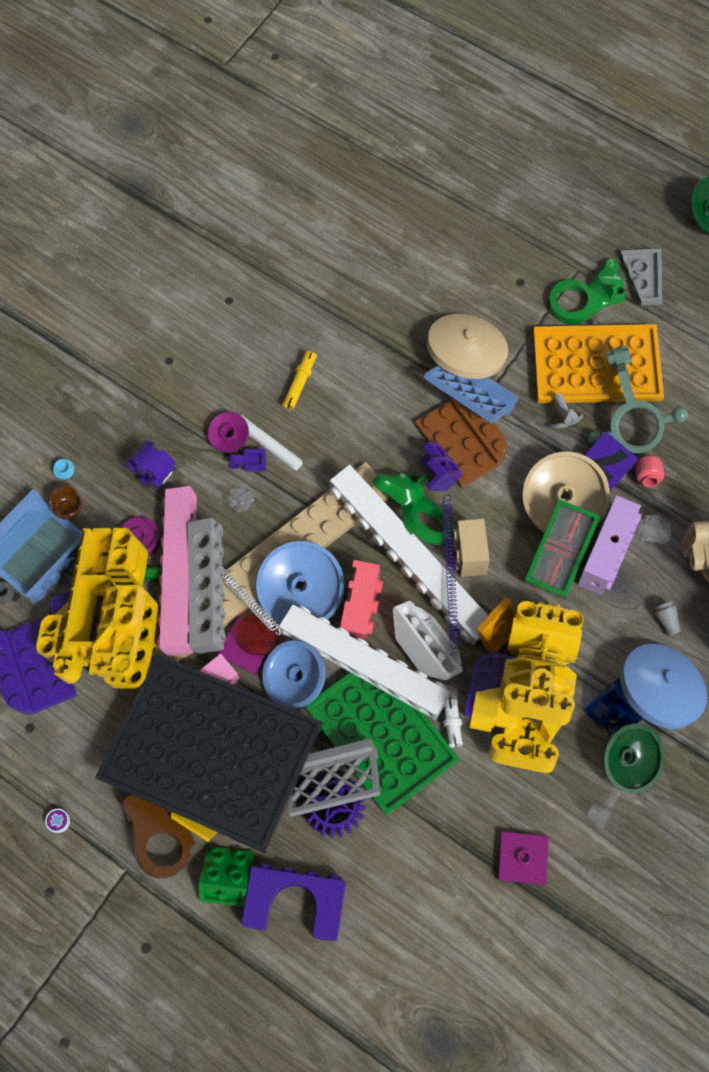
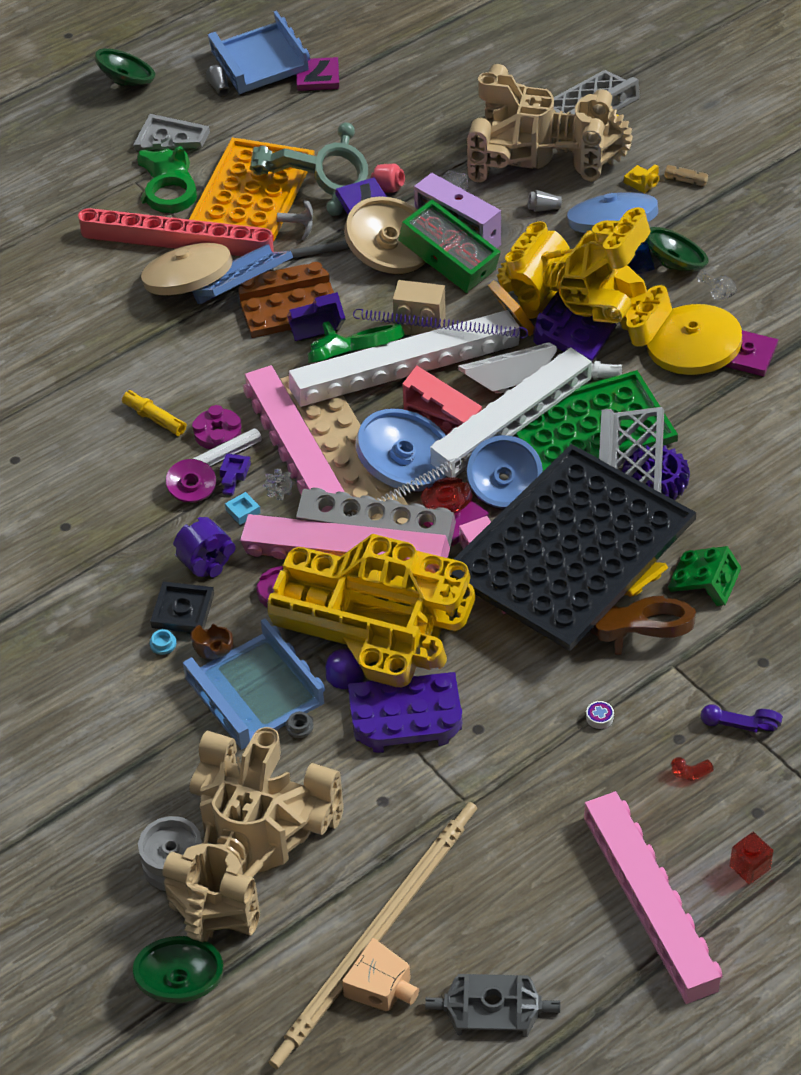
camera: 75 degrees left, 20 degrees down
dark purple arch [241,864,346,942] -> none
none -> coral beam [78,208,274,256]
none -> black plate [150,581,214,633]
none -> magenta plate [192,405,242,450]
none -> medium azure plate [225,492,261,525]
none -> bright pink brick [243,365,344,512]
none -> dark grey bar [277,241,350,258]
none -> yellow dish [647,304,742,375]
none -> clear red arm [671,757,714,781]
none -> dark purple piece [700,704,783,733]

